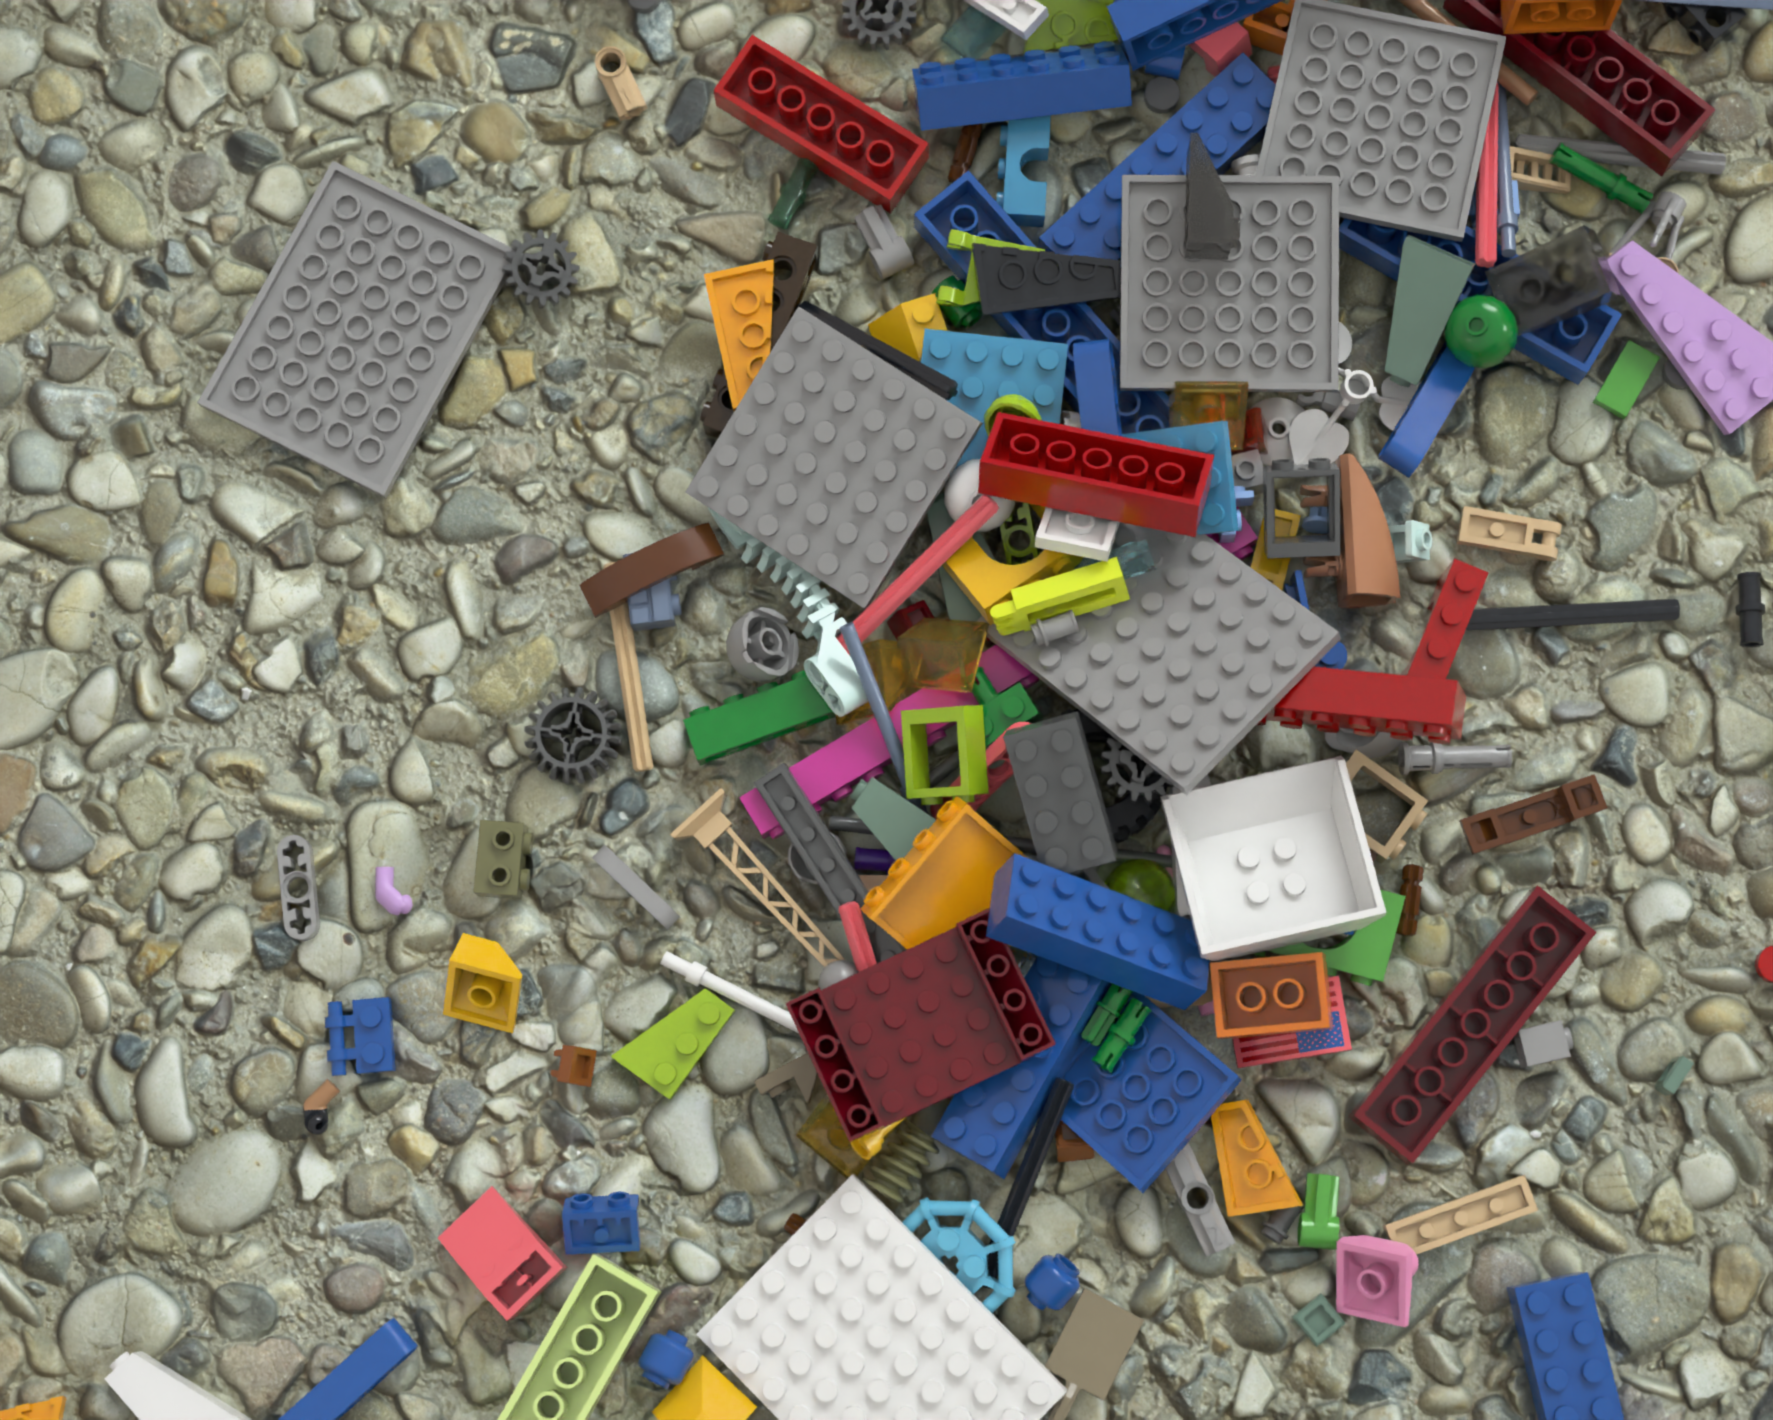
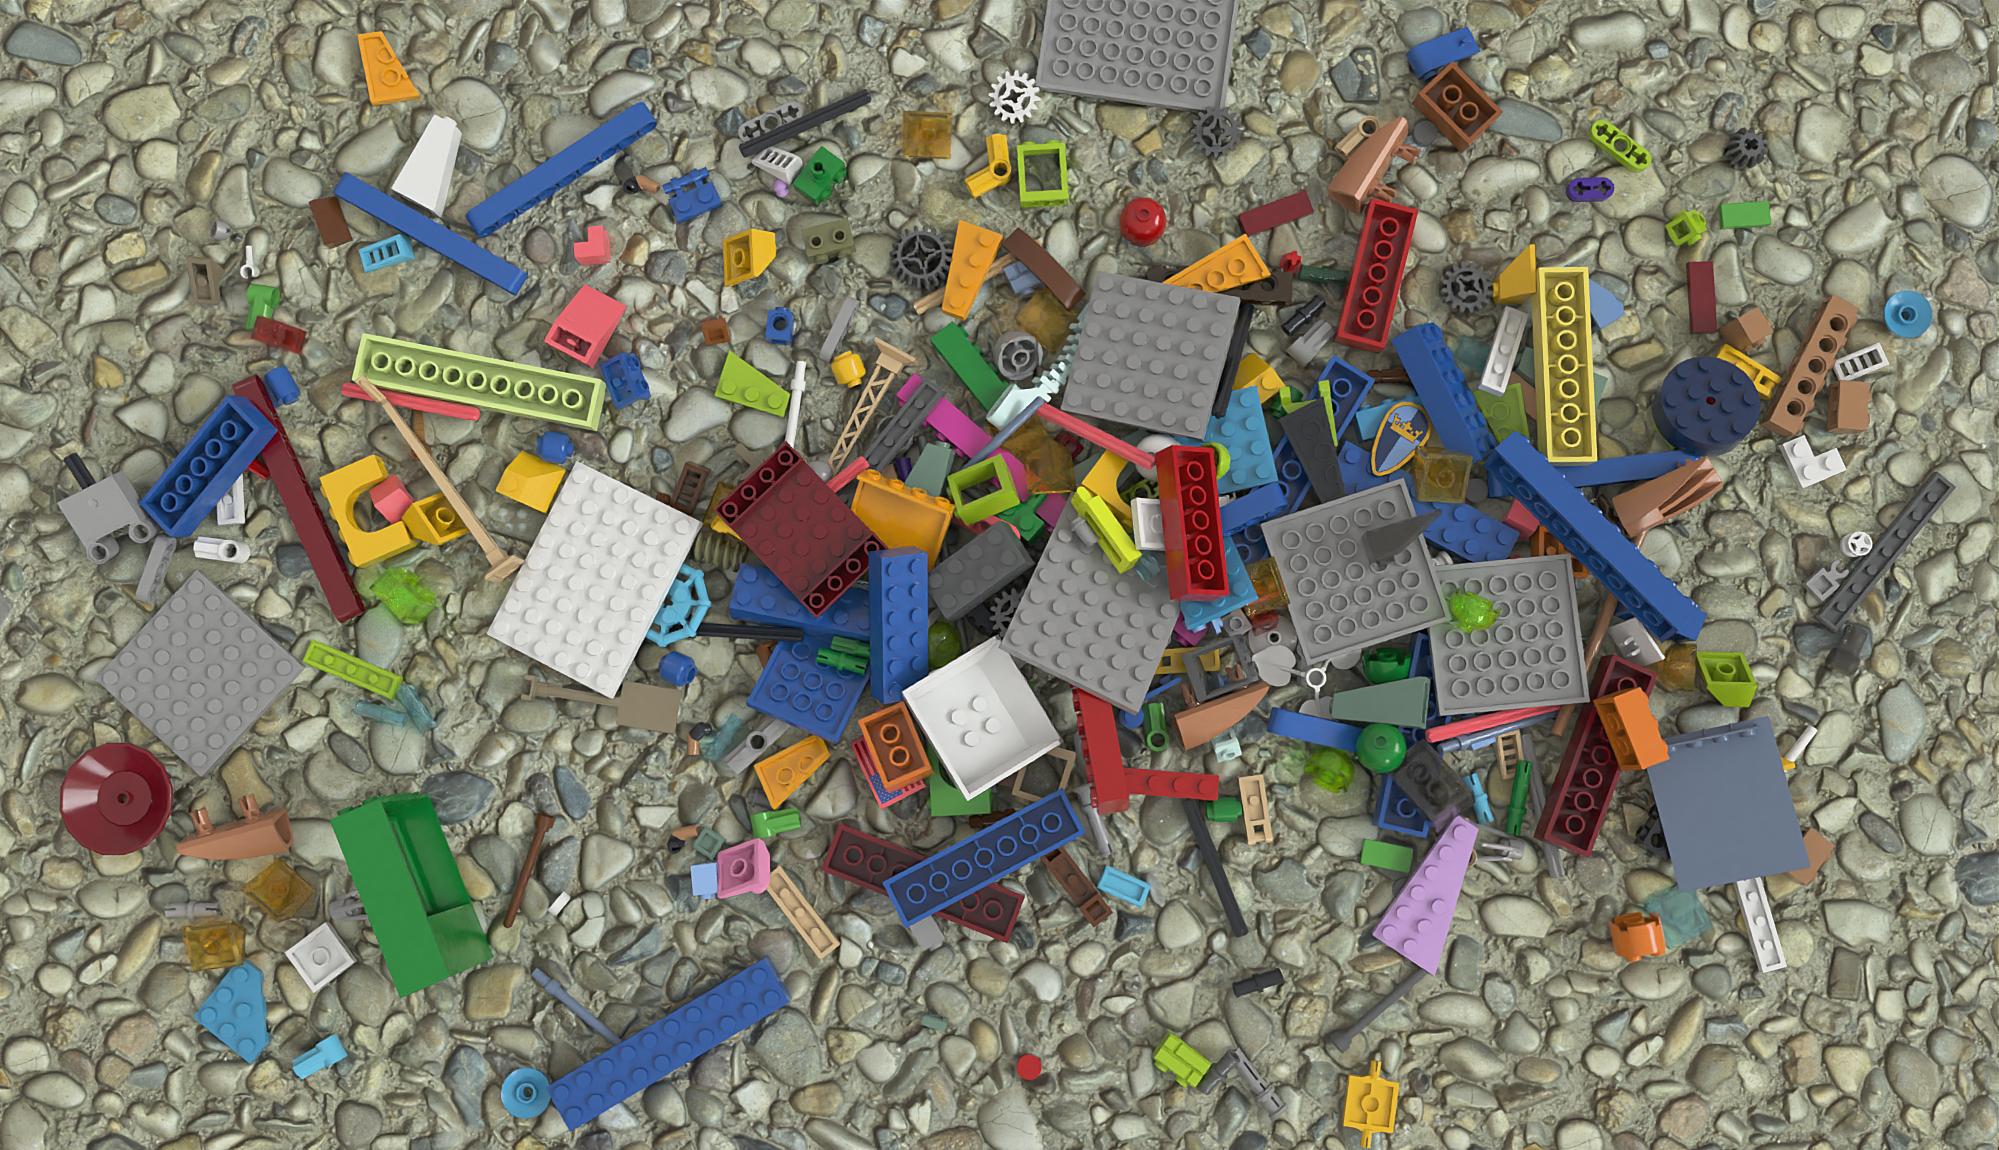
camera: 65 degrees right, 5 degrees up
none -> blue beam [465,102,658,238]
none -> coral piece [574,225,611,265]
none -> arm [667,824,699,854]
none -> reddish brown slope [669,461,711,516]
none -> arm [687,722,712,755]
none -> light blue brick [690,861,718,899]
none -> clear light blue pin [704,713,744,763]
none -> black axle [739,89,871,158]
none -> white slope [752,146,804,184]
none -> blue brick [765,307,795,345]
none -> green brick [793,146,846,207]
none -> yellow head [831,350,866,388]
none -> blue brick [882,788,1086,928]
none -> clear yellow slope [903,111,952,159]
none -> light orange wing [942,220,1004,321]
none -> yellow piece [964,134,1011,199]
none -> white gear [989,70,1041,124]
none -> clear yellow slope [1016,288,1080,354]
none -> lime window [1017,140,1069,208]
none -> medium azure tile [1096,865,1151,908]
none -> red cylinder [1119,197,1167,247]
none -> bright green piece [1142,703,1169,752]
none -> green brick [1206,797,1242,823]
none -> dark red tile [1238,190,1314,238]
none -> red piece [1280,251,1302,274]
none -> black pin [1281,295,1327,337]
none -> clear neon green cylinder [1303,747,1355,793]
none -> nougat piece [1327,117,1421,215]
none -> green cylinder [1362,647,1412,685]
none -> shield [1370,402,1432,477]
none -> clear yellow slope [1411,446,1473,504]
none -> clear neon green cylinder [1449,587,1502,633]
none -> medium azure pin [1462,773,1495,825]

